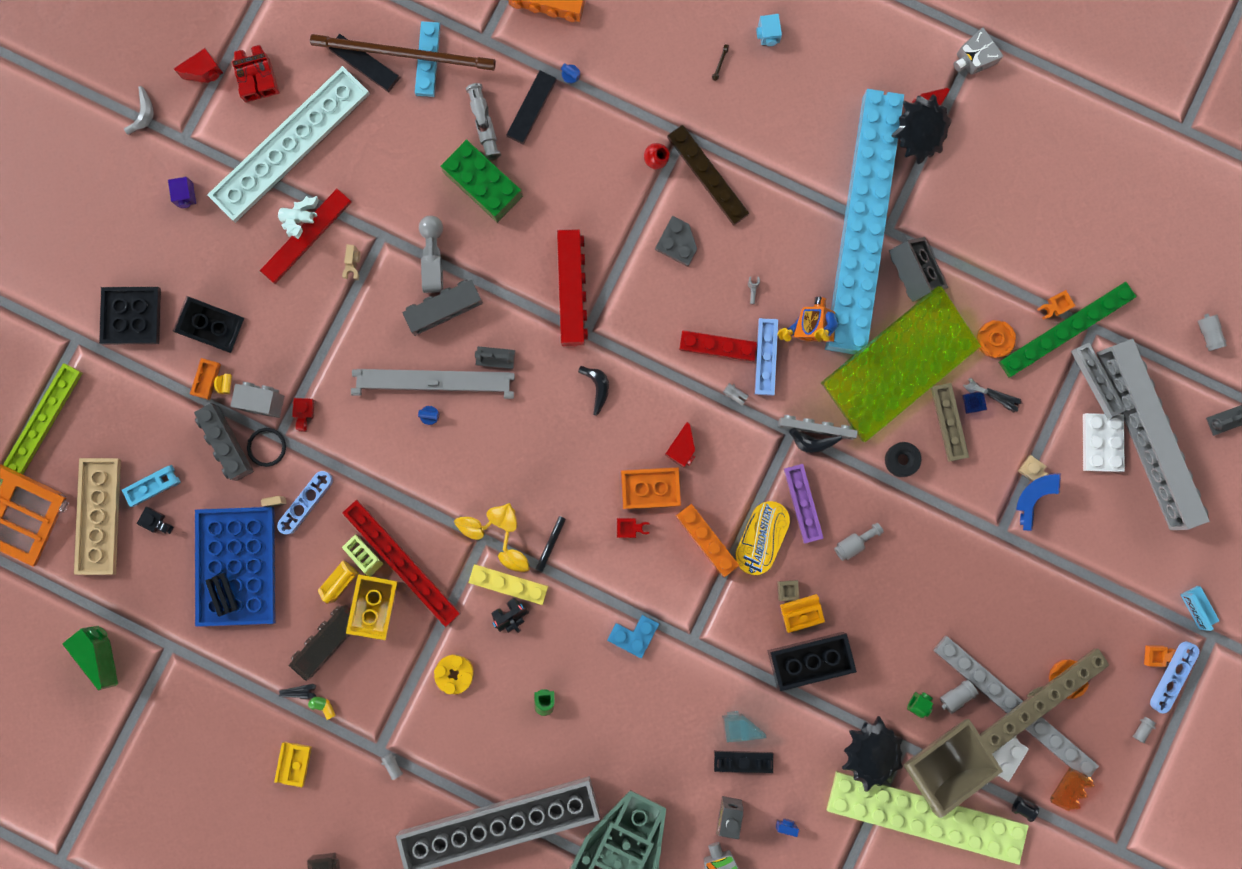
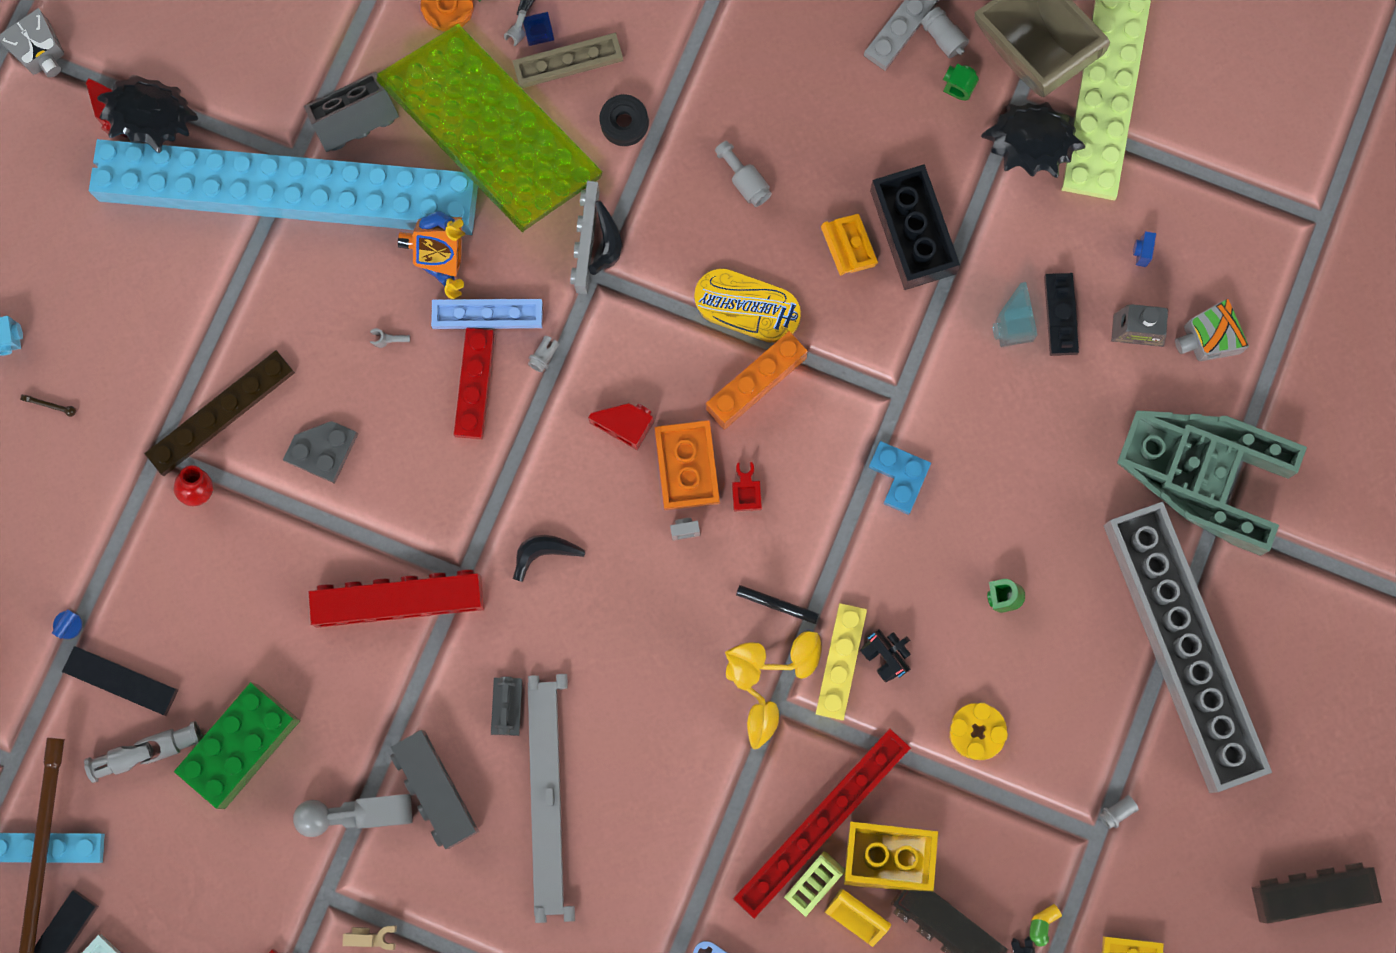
camera: 90 degrees left, 5 degrees down
blue plate [418,406,439,425] -> none
dark tan plate [777,580,799,601] -> none
medium lavender plate [784,464,823,543] -> none
none -> light grey plate [670,518,700,541]

